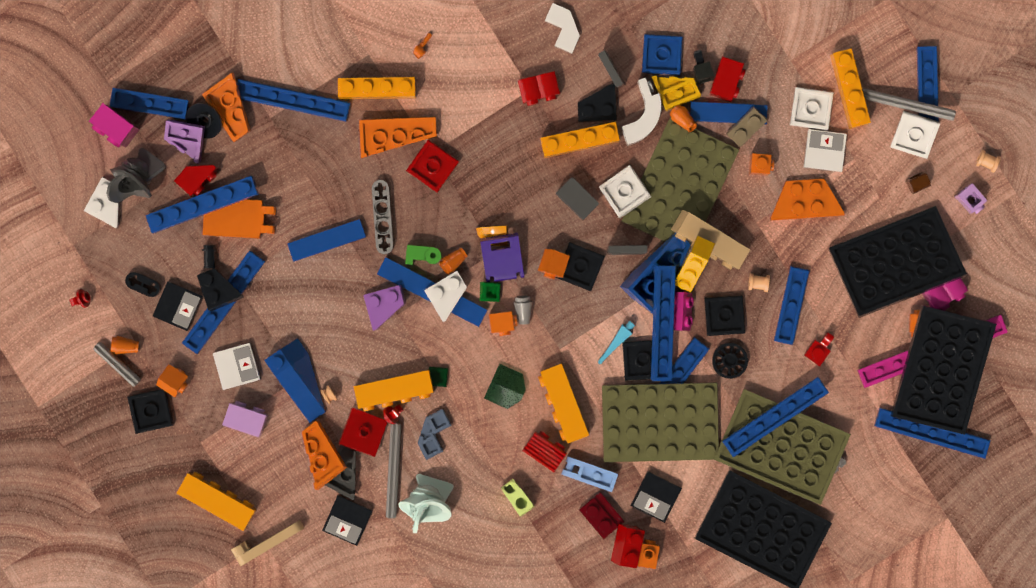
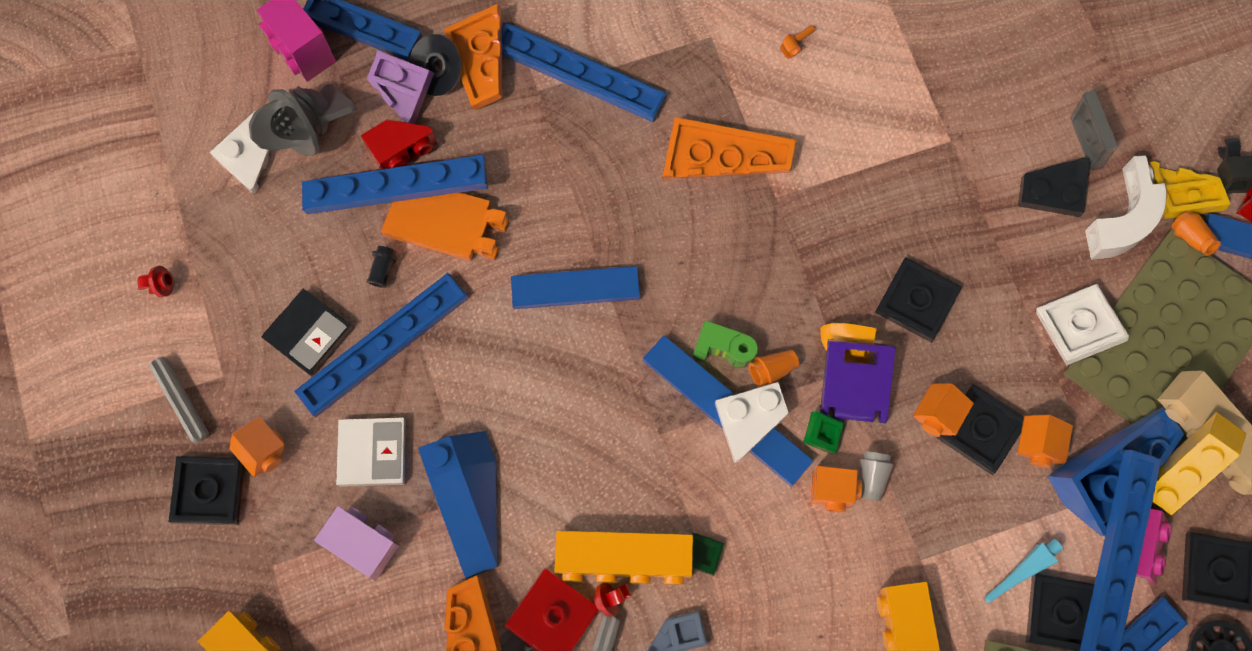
camera: 15 degrees right, 15 degrees down
orange cone [110,335,139,354] -> none
black beam [125,272,161,297] -> none
black wing [197,268,244,311] -> none
light nougat bush [320,385,337,404] -> none
light orange brick [338,77,416,100] -> none
medium lavender wing [363,285,406,331] -> none
light grey beam [372,180,394,255] -> none
red plate [406,140,459,193] -> none
clear green slope [484,364,526,409] -> none
red brick [517,71,560,106] -> none
light orange brick [540,122,620,158] -> none
white tile [545,3,580,54] -> none
dark grey panel [556,178,599,221] -> none
dark grey tile [607,245,647,255] -> none
blue tile [642,34,682,75] -> none
none -> black tile [874,257,962,343]
none -> orange brick [1017,414,1073,468]

